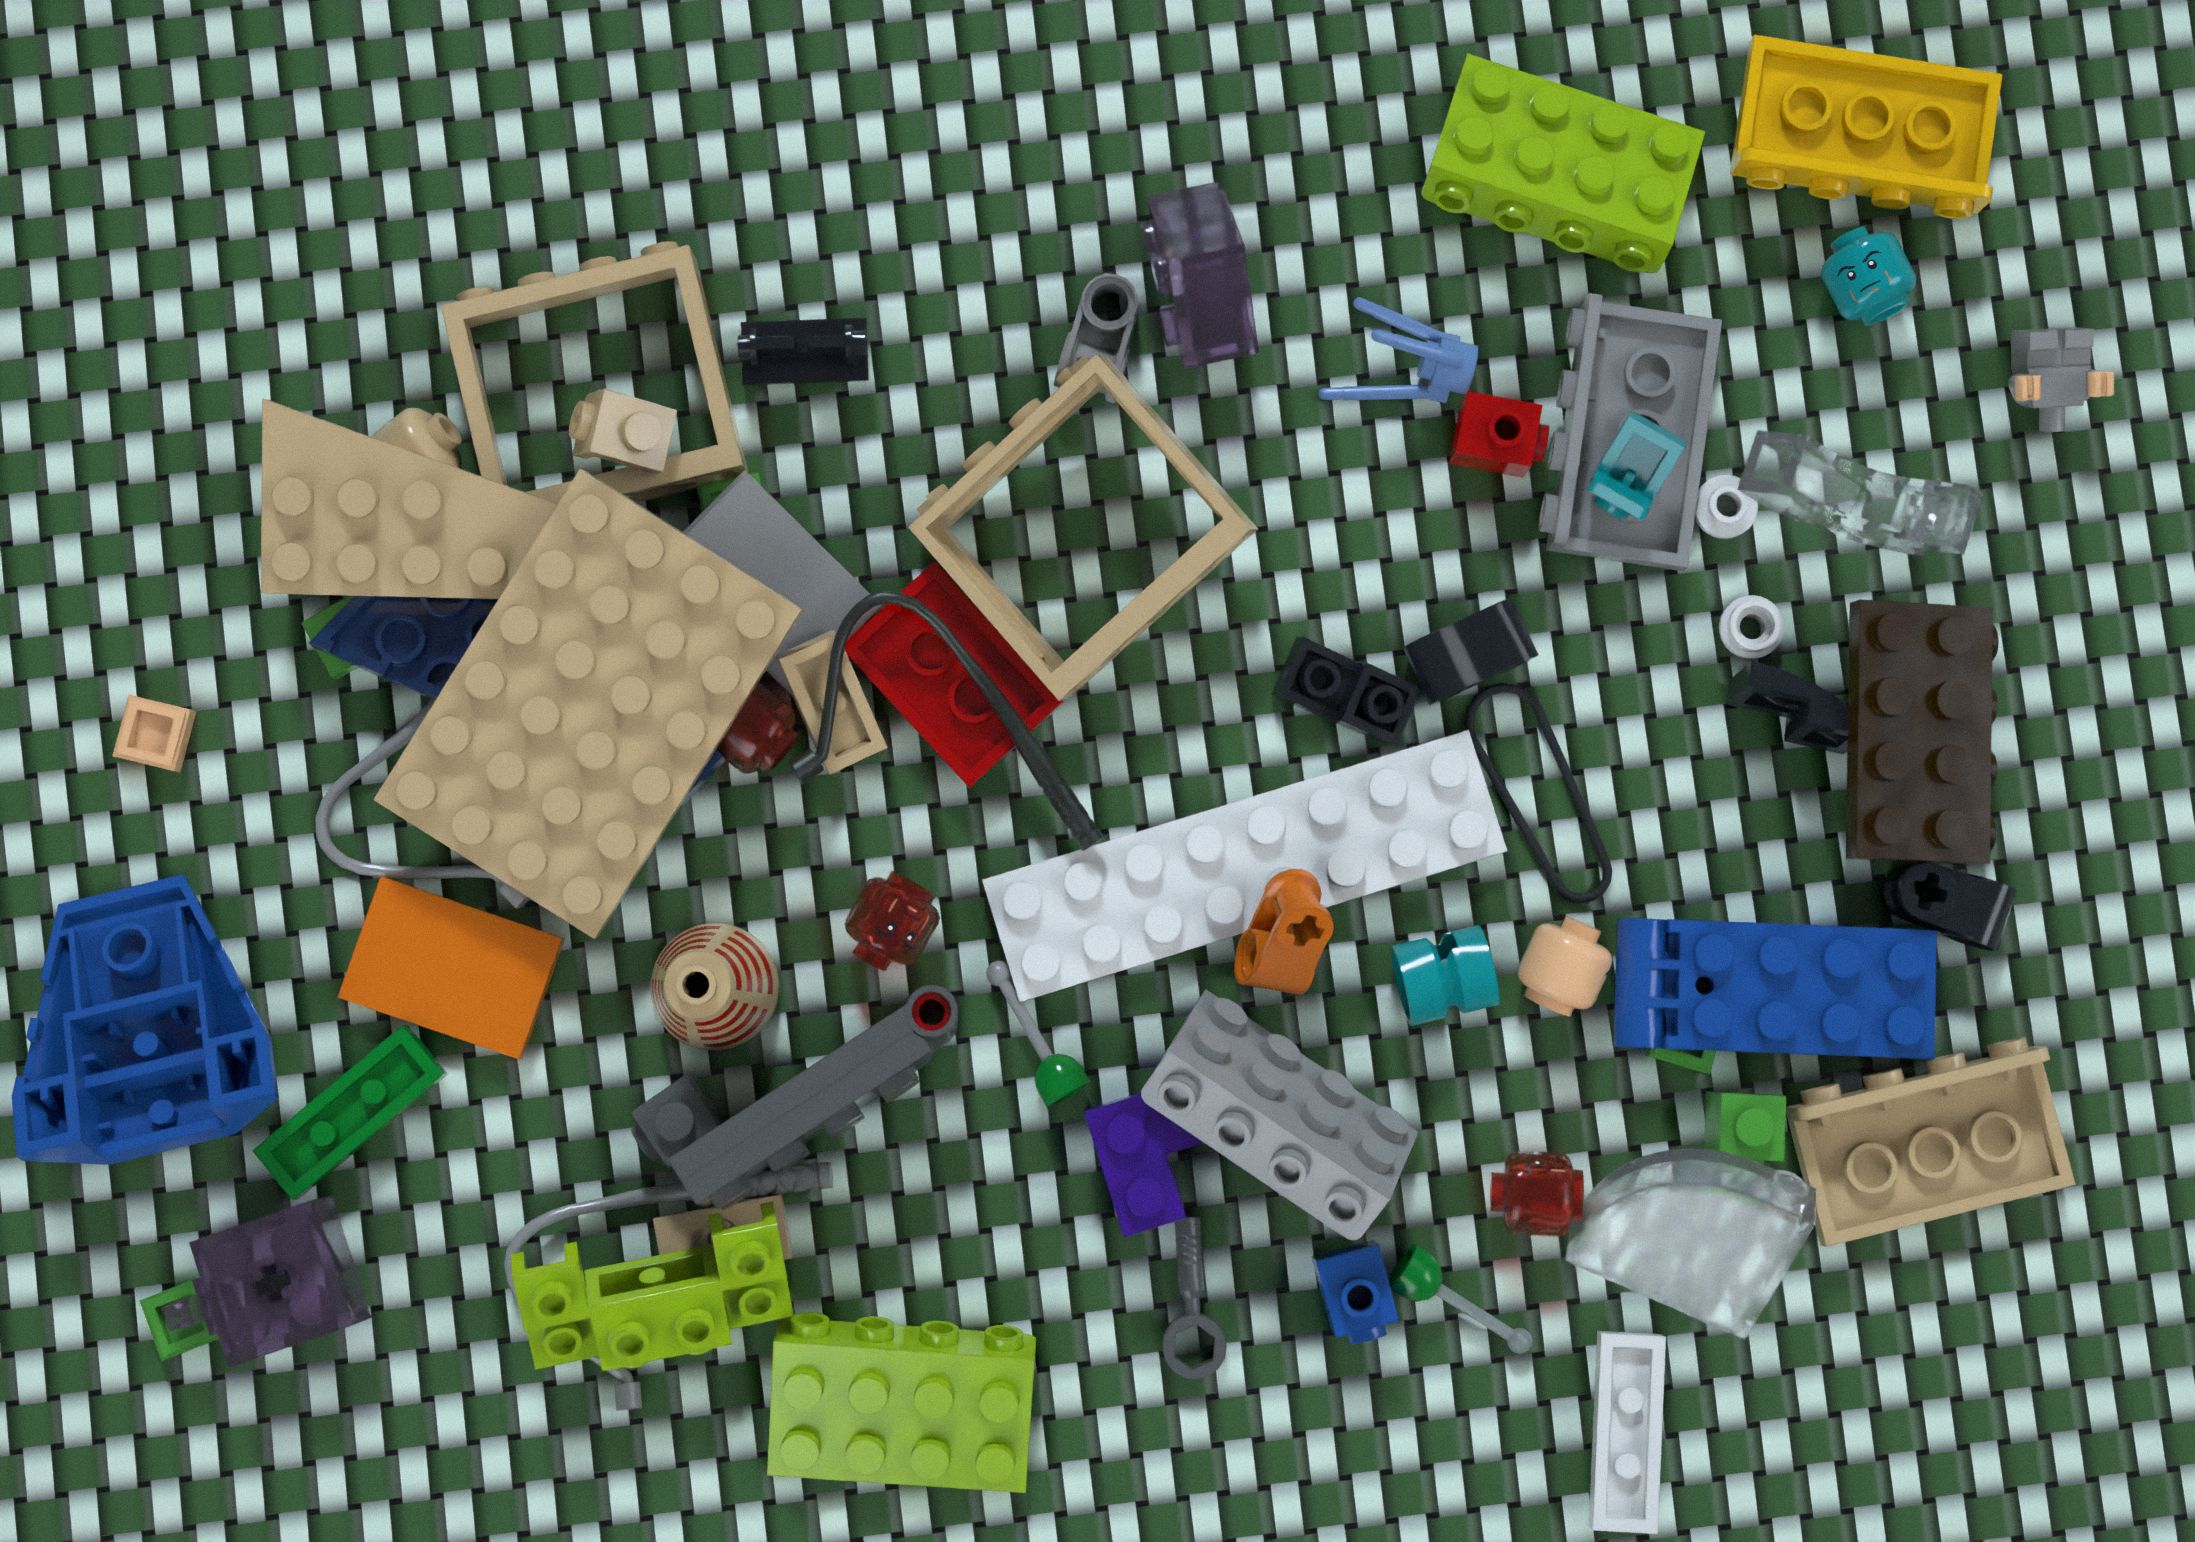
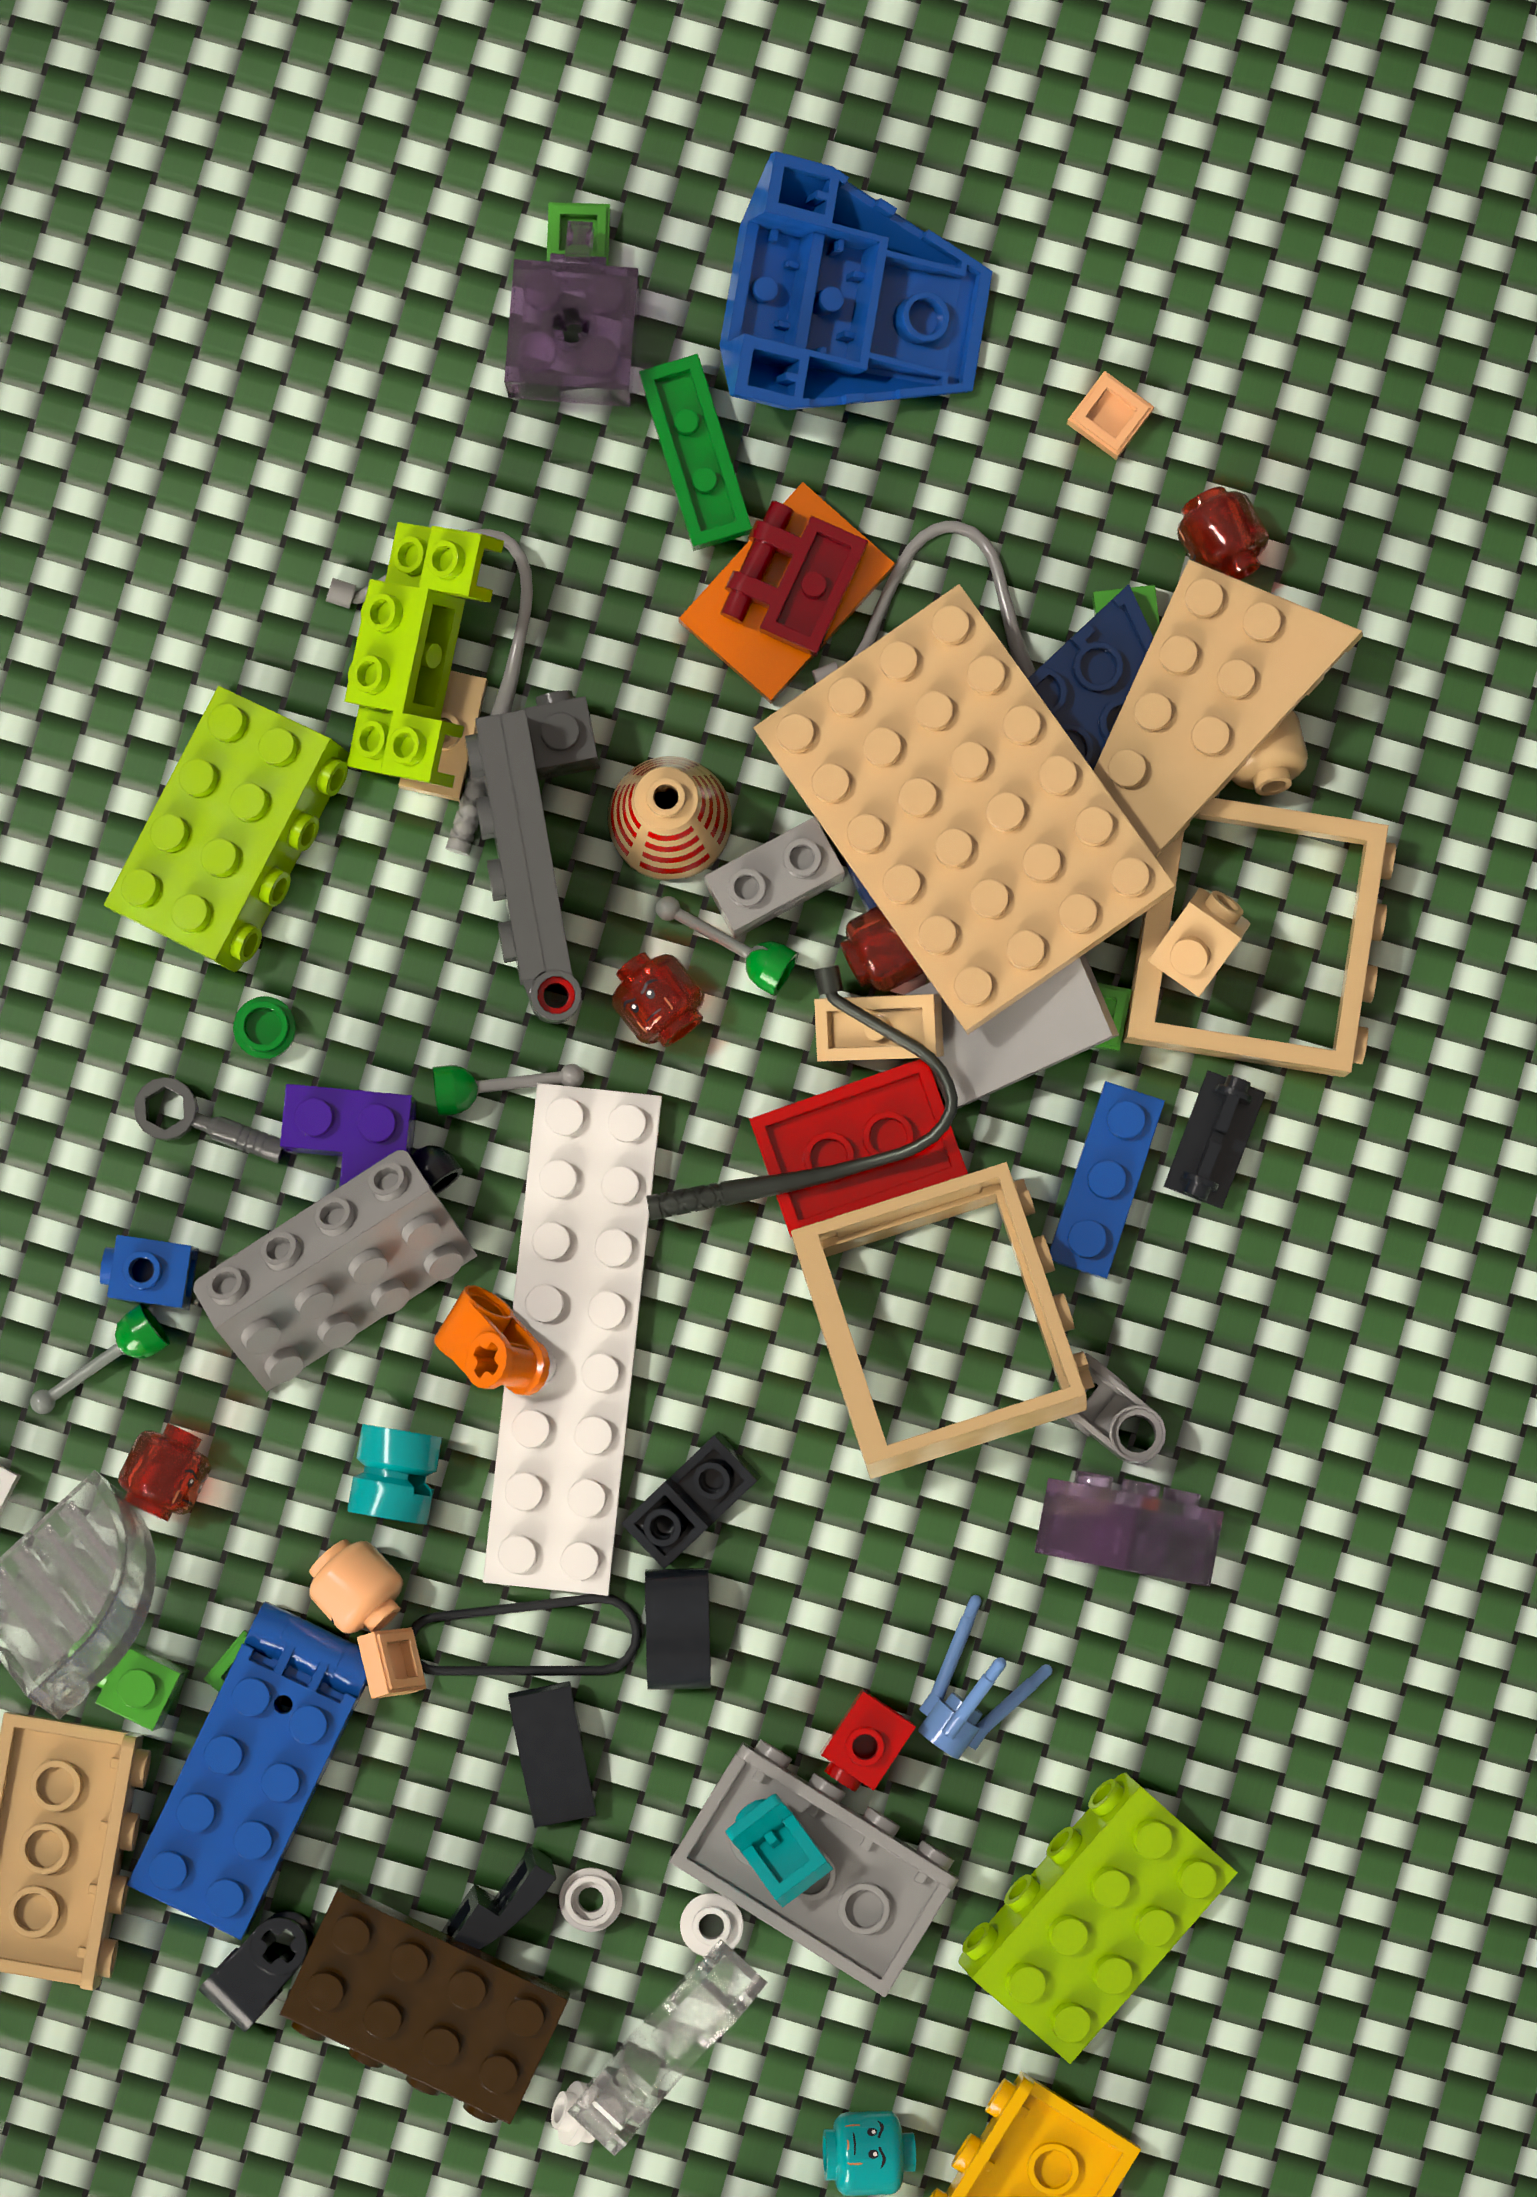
camera: 120 degrees right, 0 degrees up
none -> green plate [233,996,296,1059]
none -> light nougat tile [357,1627,426,1699]
none -> black hinge [411,1145,463,1195]
none -> black slope [508,1681,596,1828]
none -> white plate [551,2081,604,2146]
none -> hinge [656,896,799,996]
none -> light grey brick [704,817,845,939]
none -> dark red plate [720,501,868,657]
none -> blue plate [1049,1081,1165,1280]
none -> clear red head [1177,486,1269,580]

